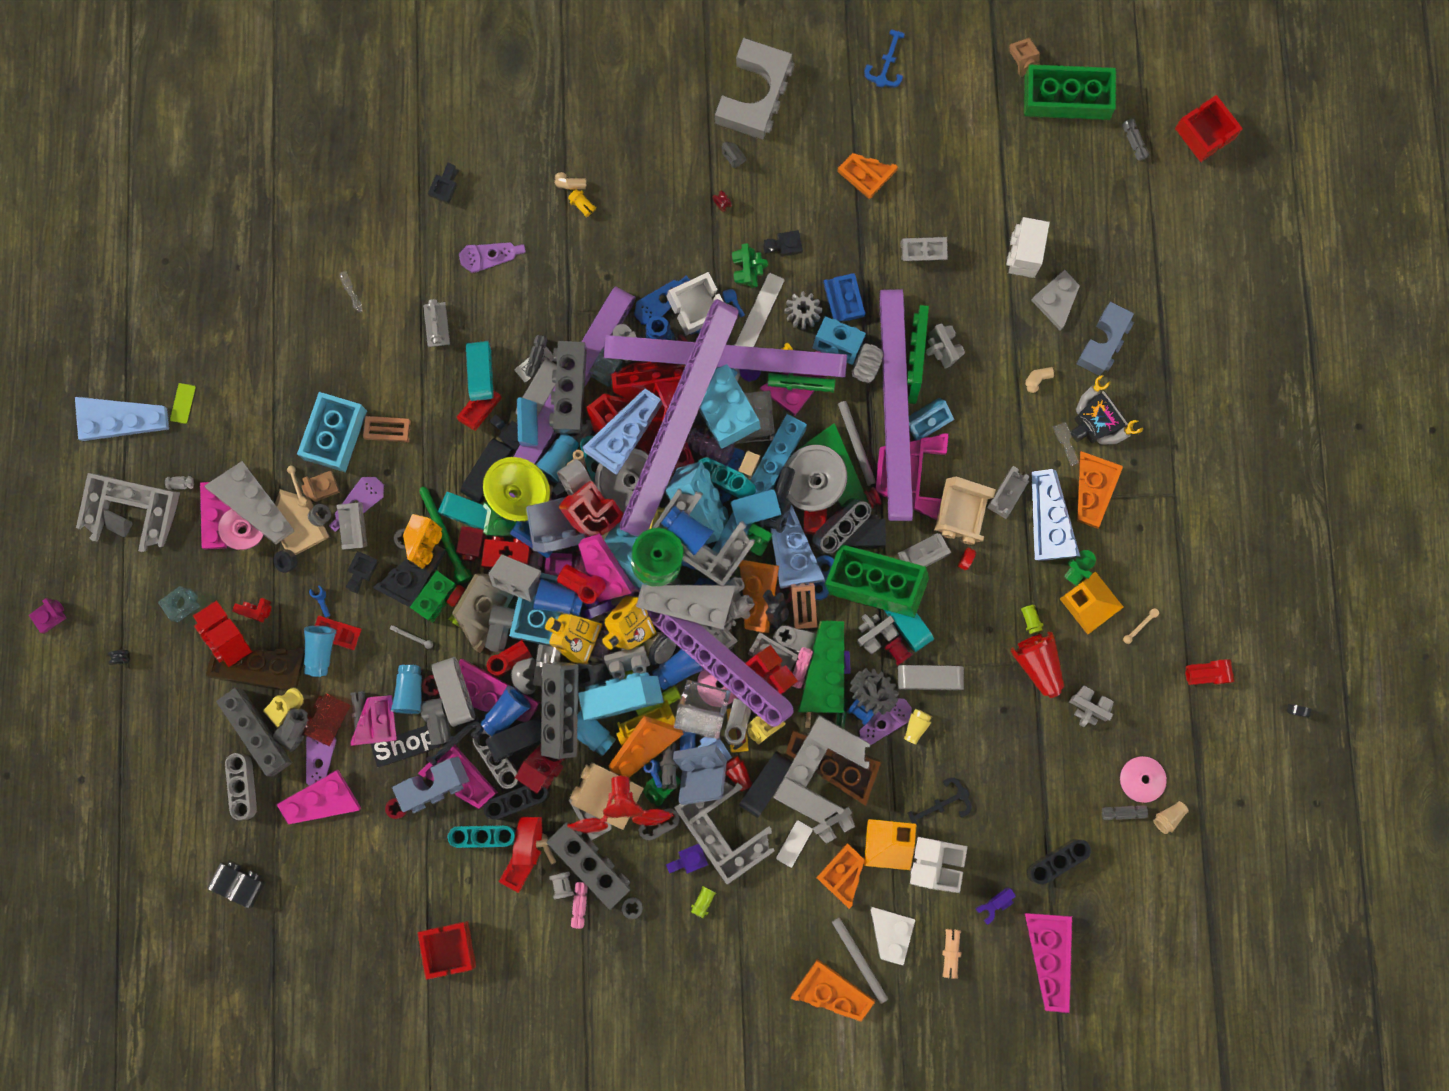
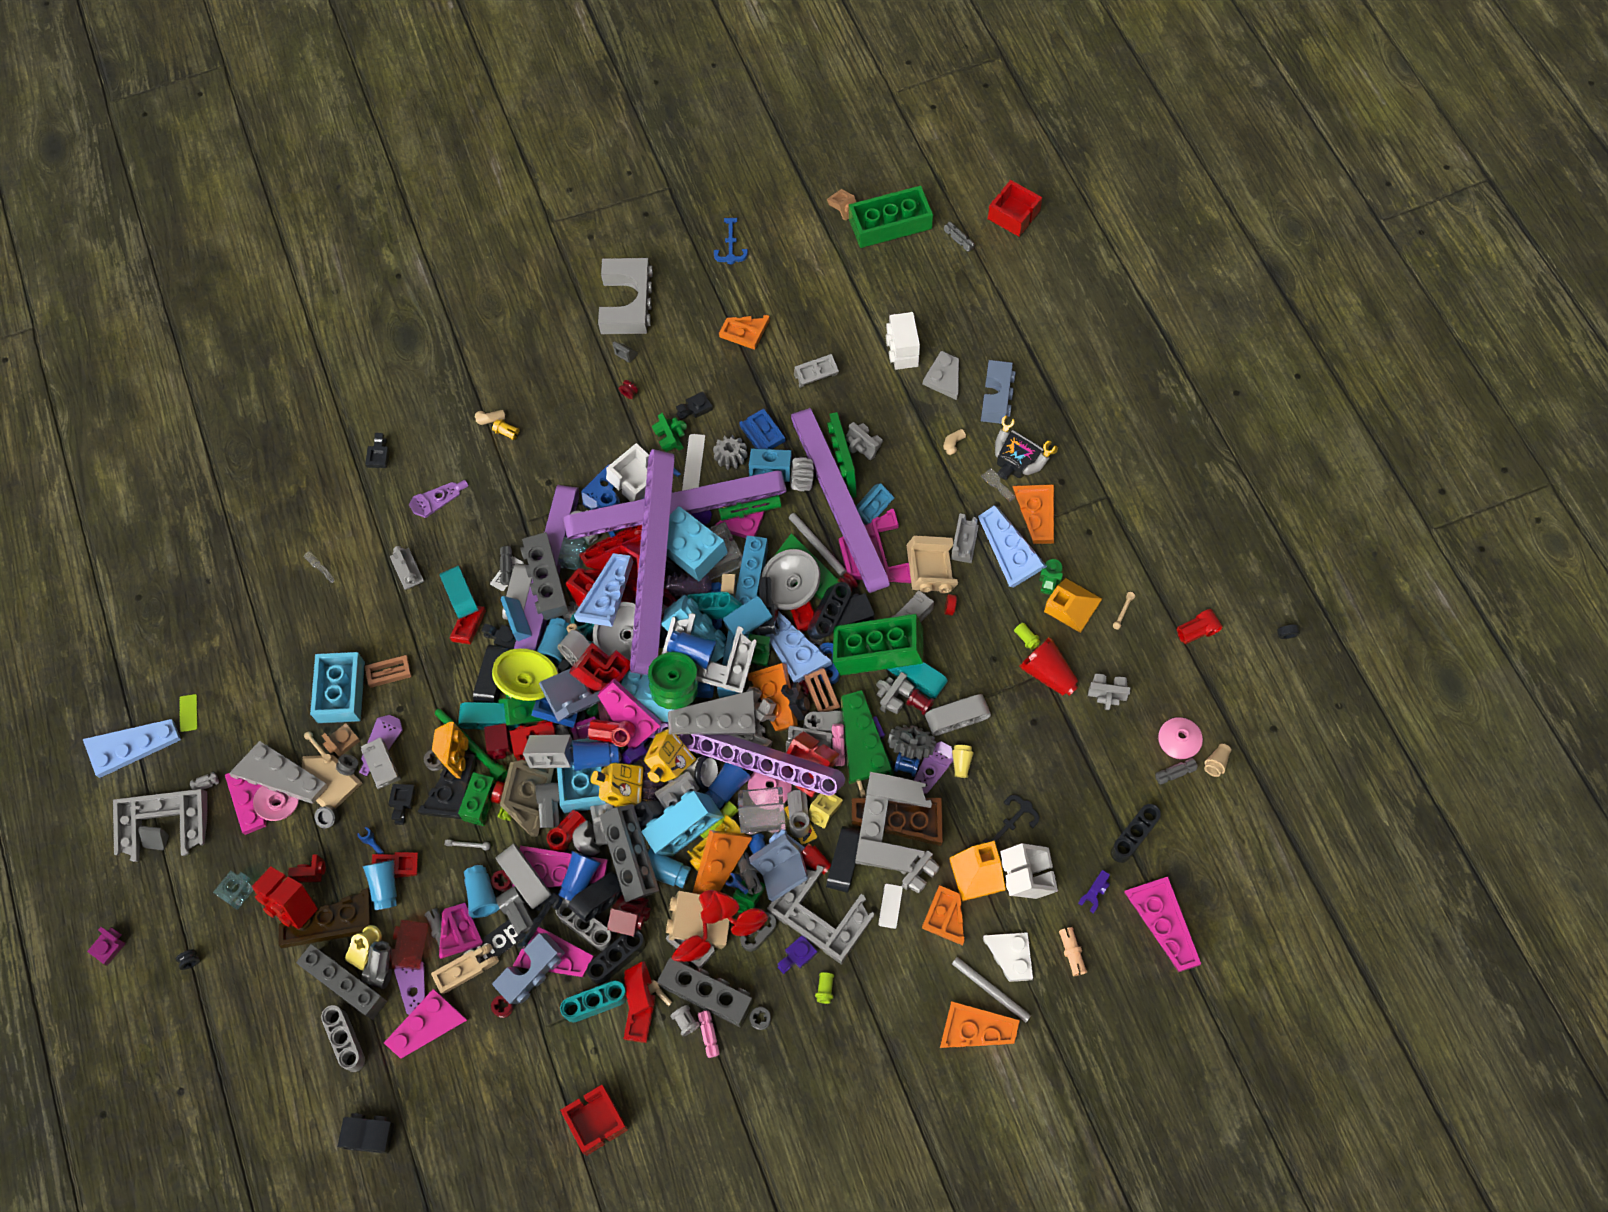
camera: 20 degrees left, 15 degrees down
none -> tan hinge [431,944,499,995]

